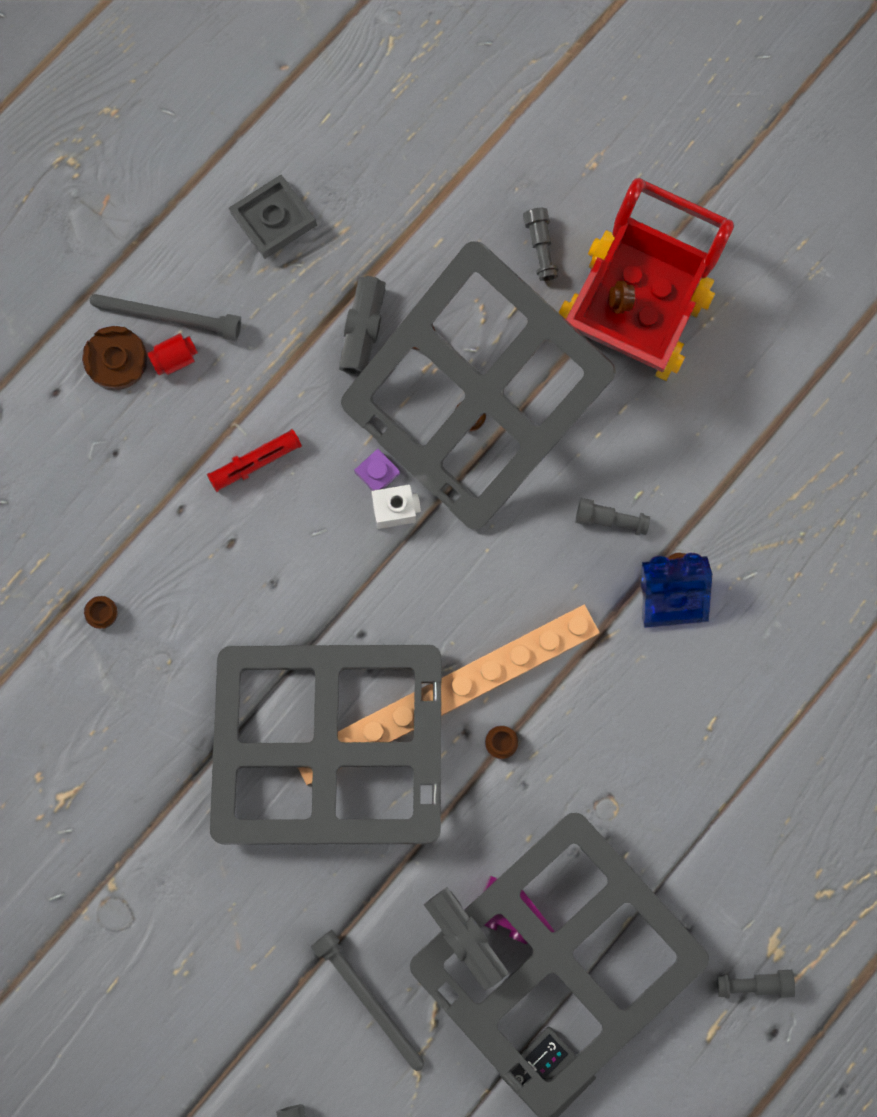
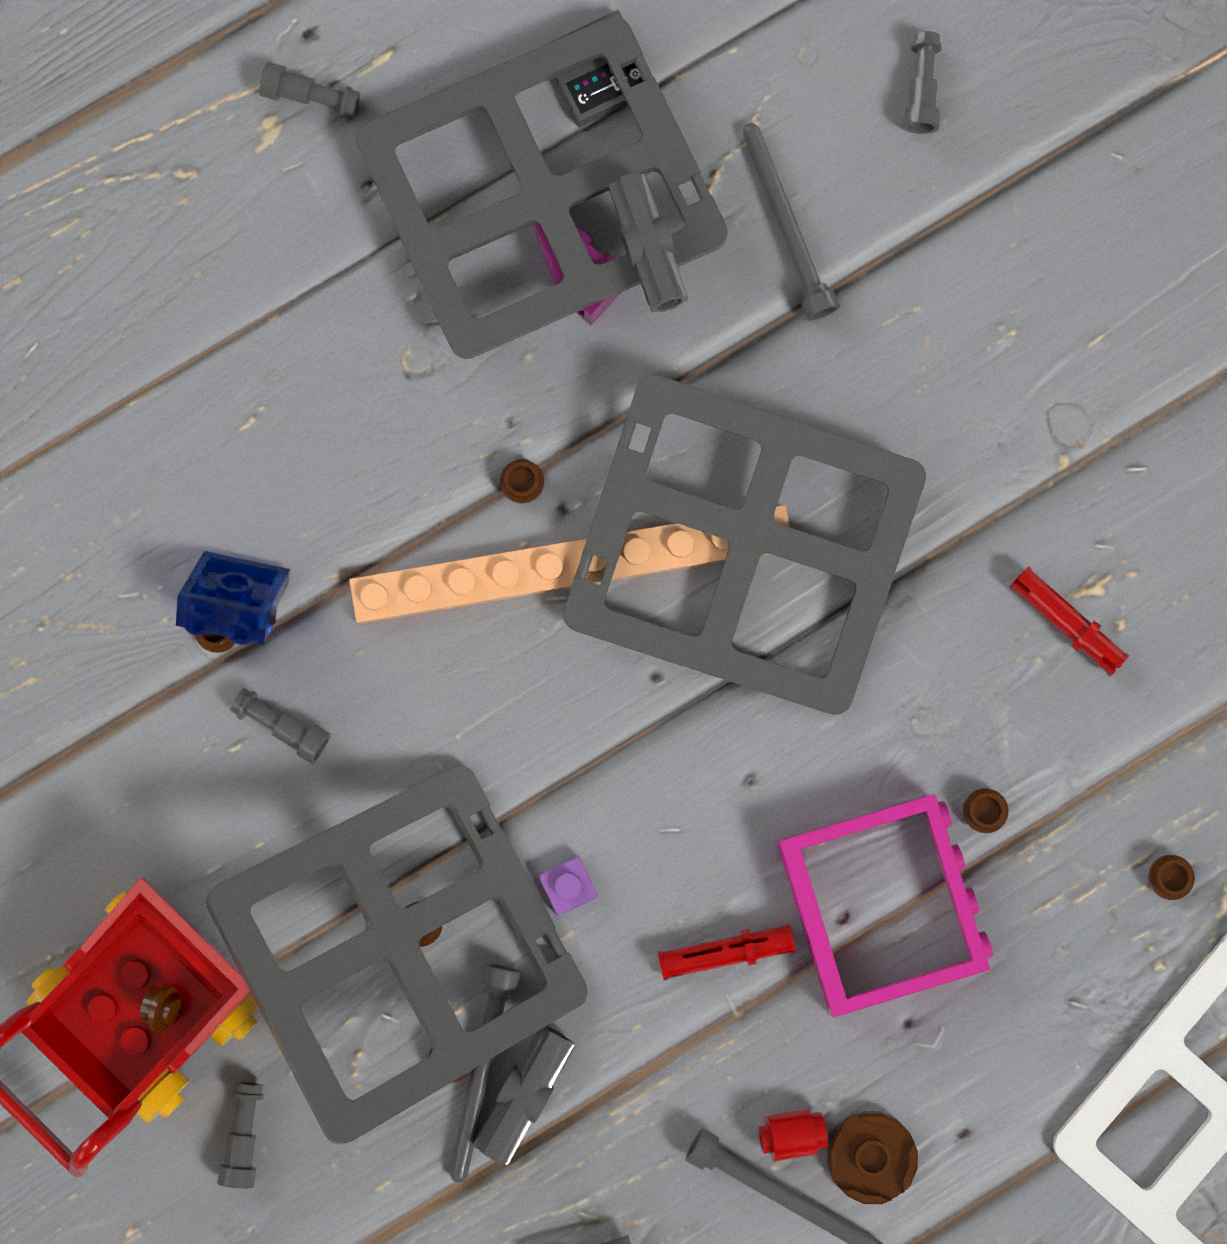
camera: 155 degrees left, 5 degrees up
white brick [371,485,421,529] -> none
none -> dark grey piece [450,964,521,1183]
none -> dark pink window [776,794,993,1018]
none -> red pin [1009,566,1129,677]

